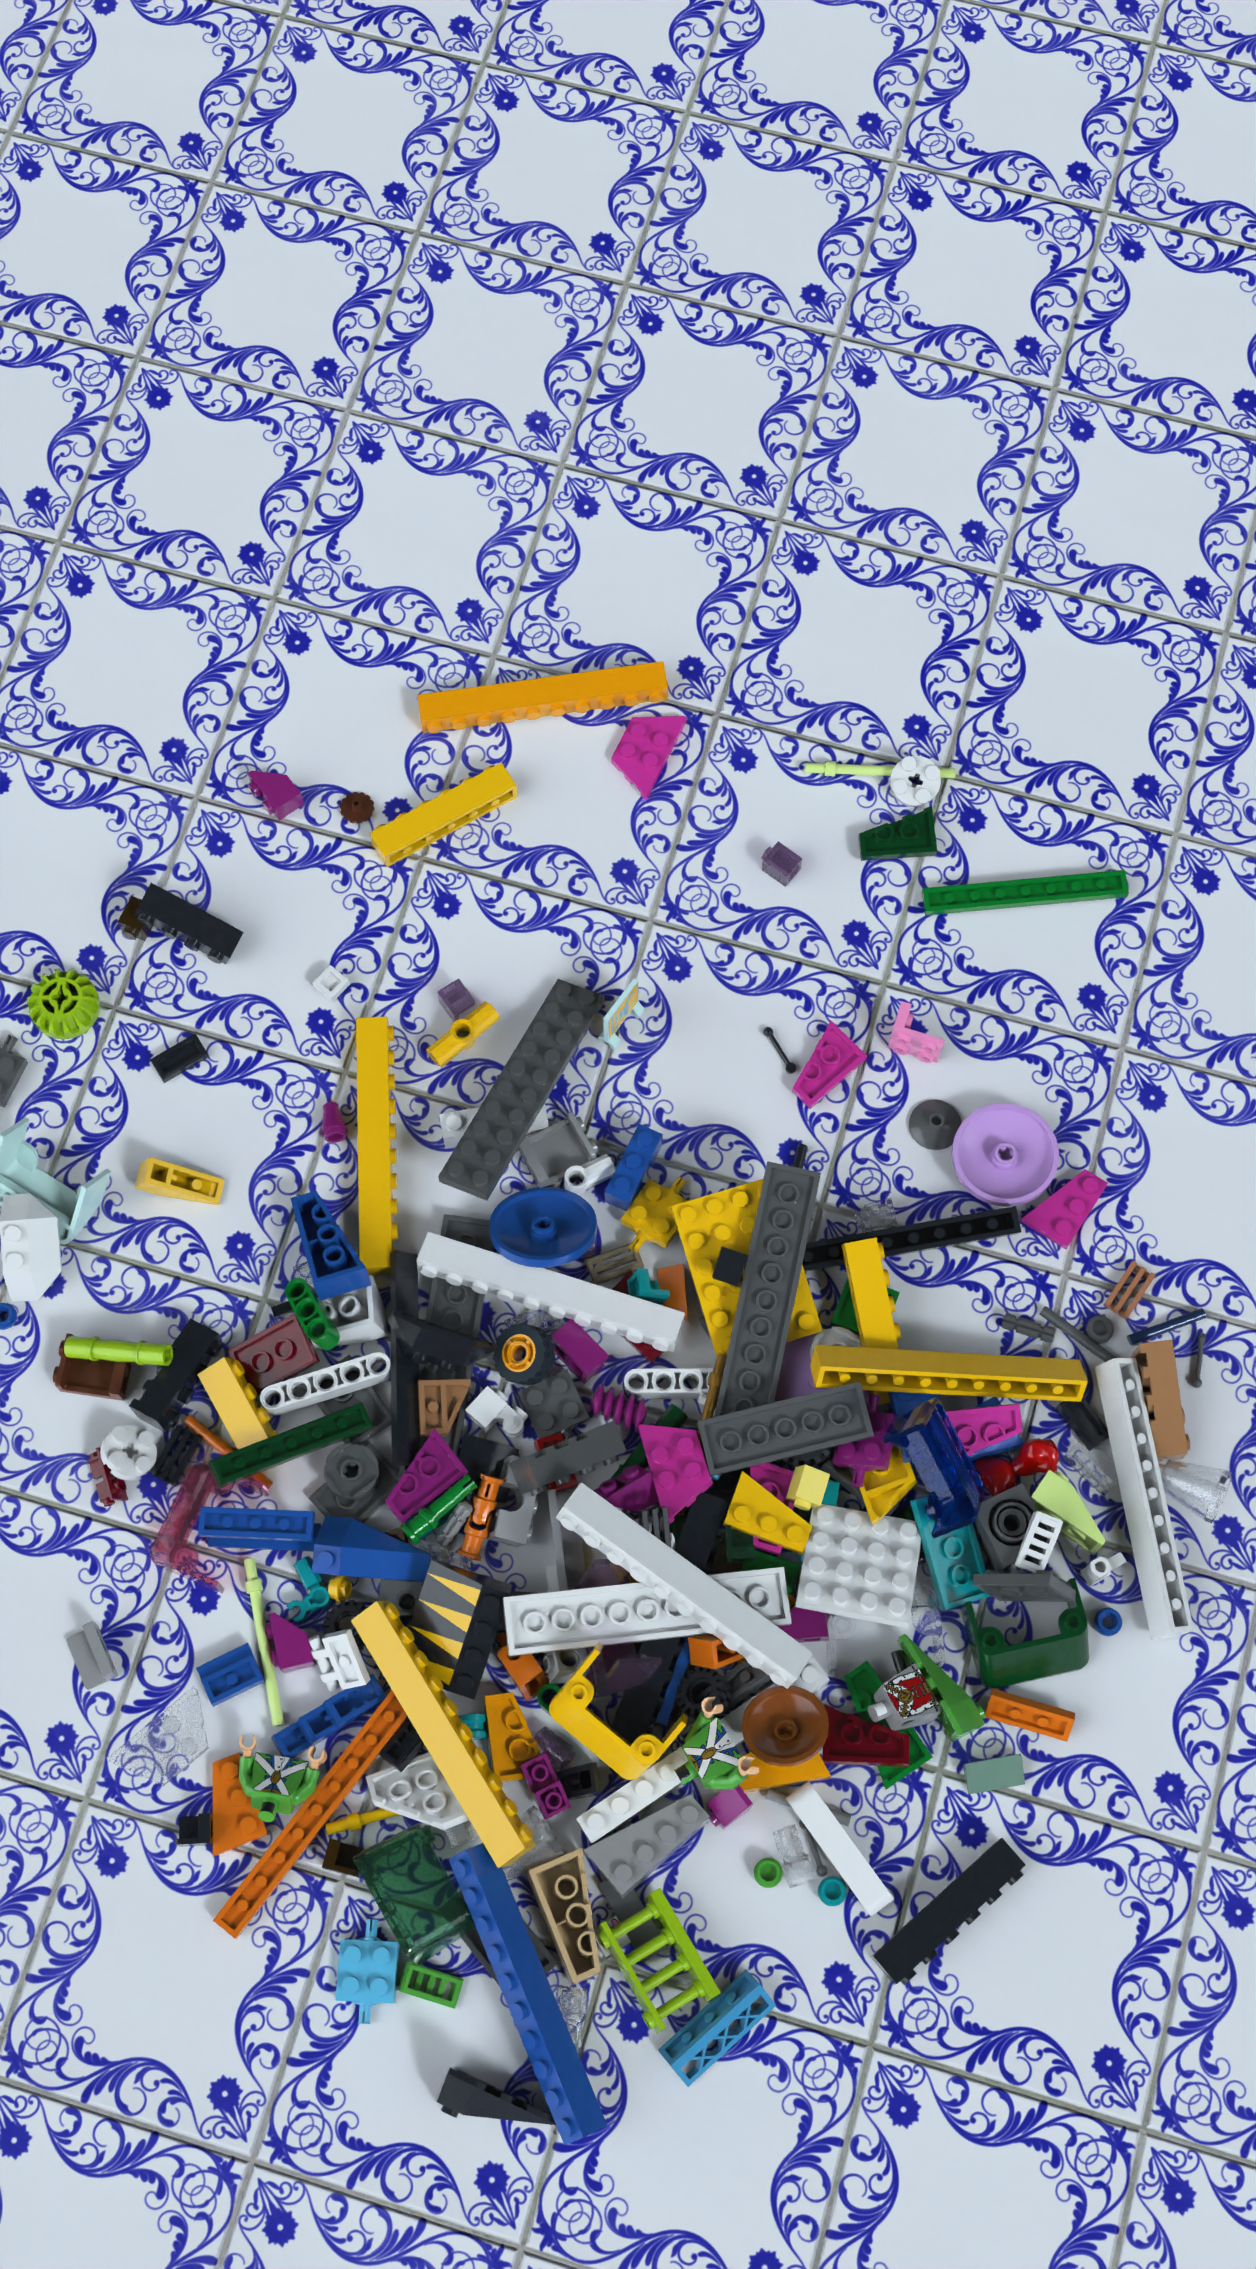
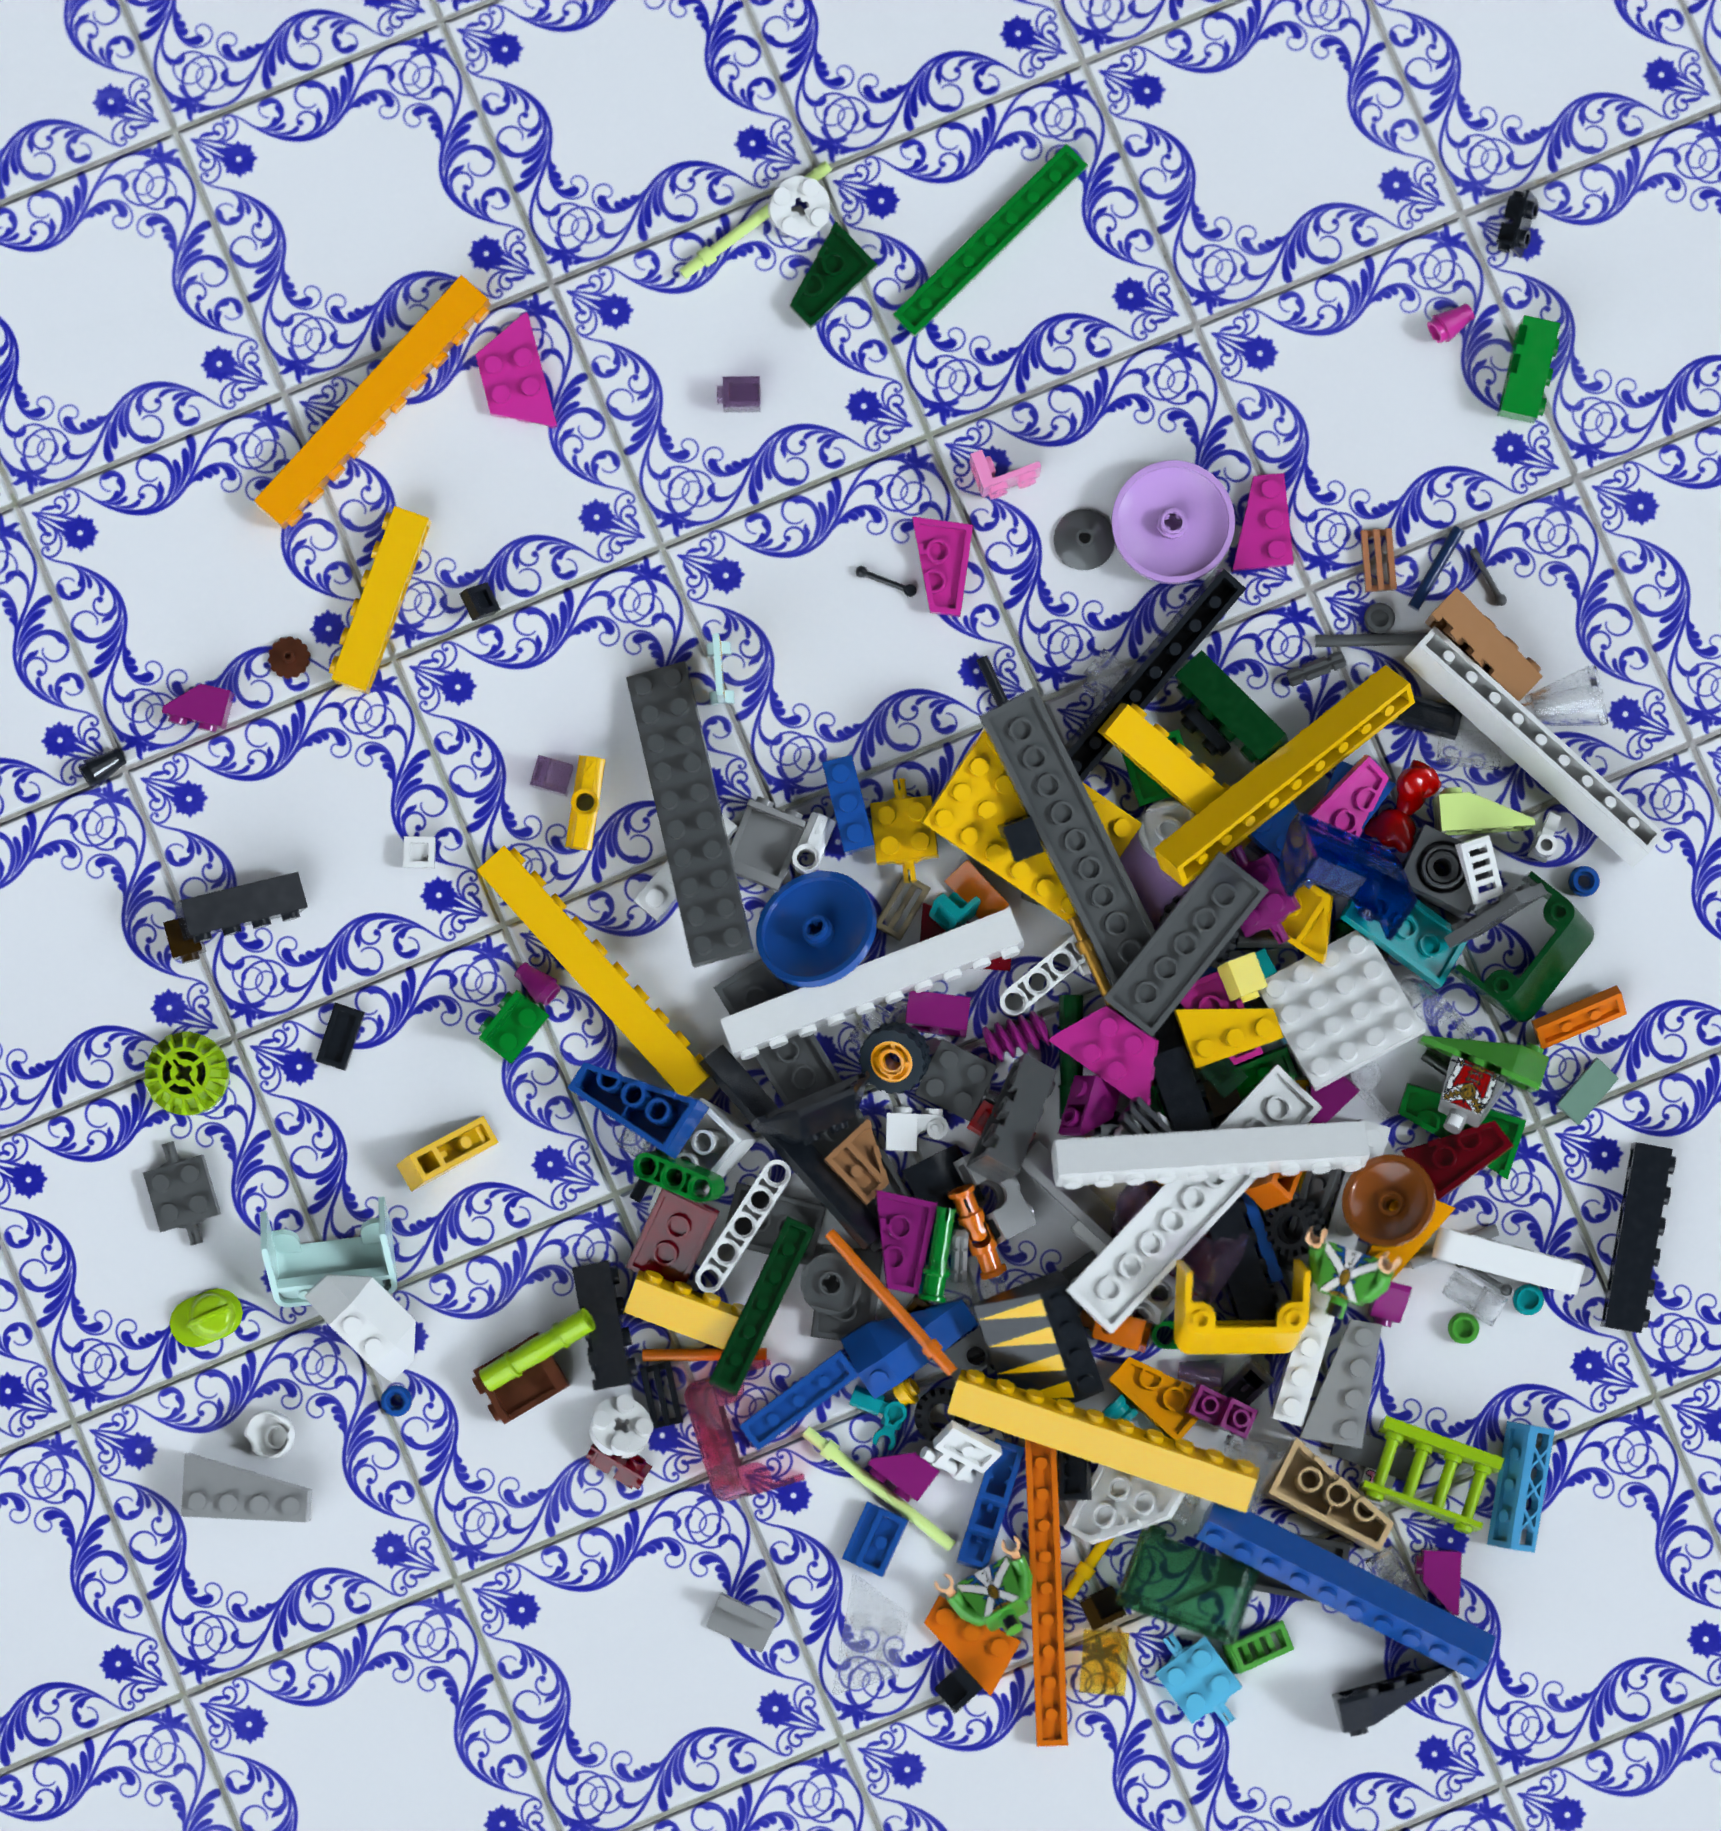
camera: 35 degrees left, 15 degrees up
none -> black cone [78,748,127,788]
none -> black plate [459,582,501,621]
none -> green bracket [478,990,550,1064]
none -> orange bar [825,1228,958,1377]
none -> clear yellow plate [1079,1629,1129,1696]
none -> dark green wedge [1175,650,1289,766]
none -> black plate [1180,703,1231,757]
none -> magenta slope [1415,1549,1462,1615]

